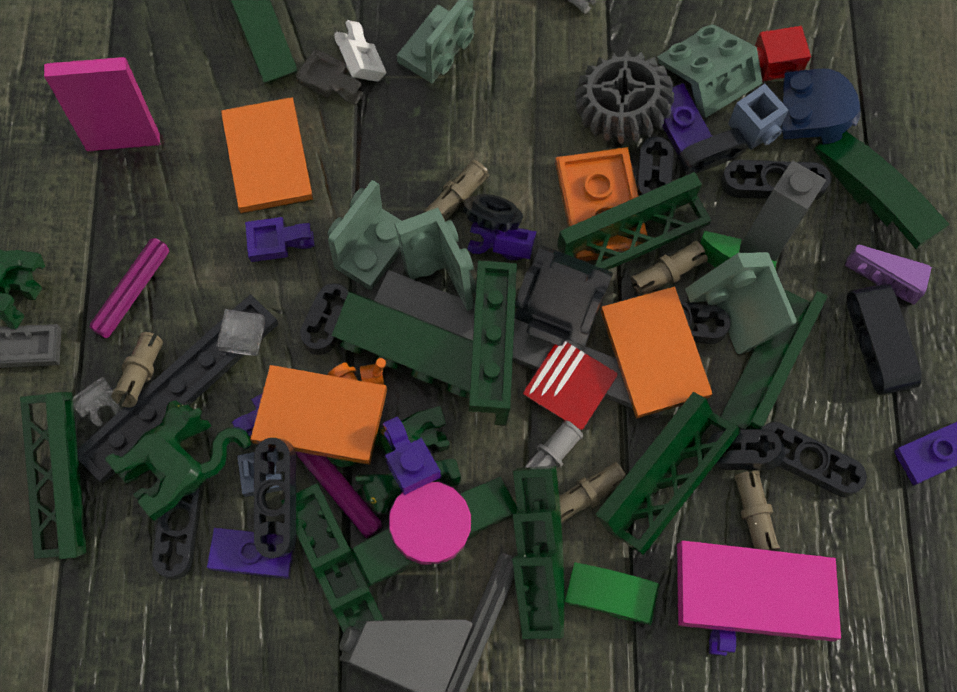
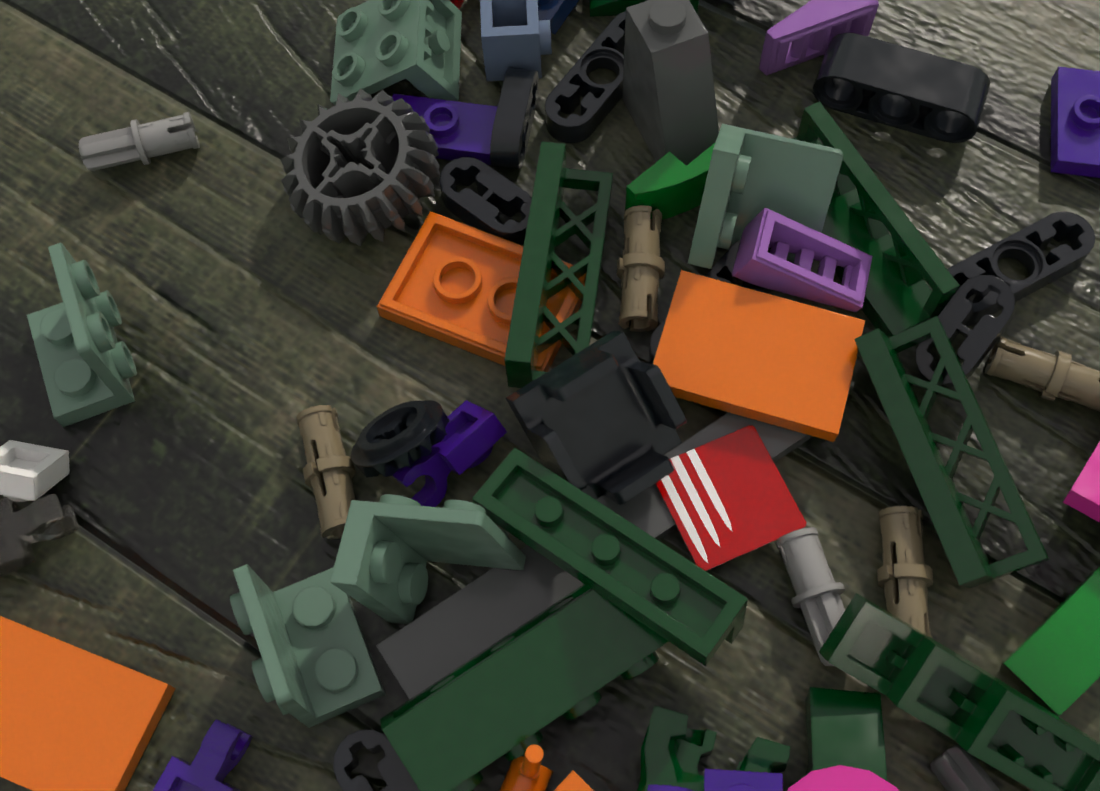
camera: 50 degrees left, 5 degrees down
none -> medium lavender slope [732,208,873,312]

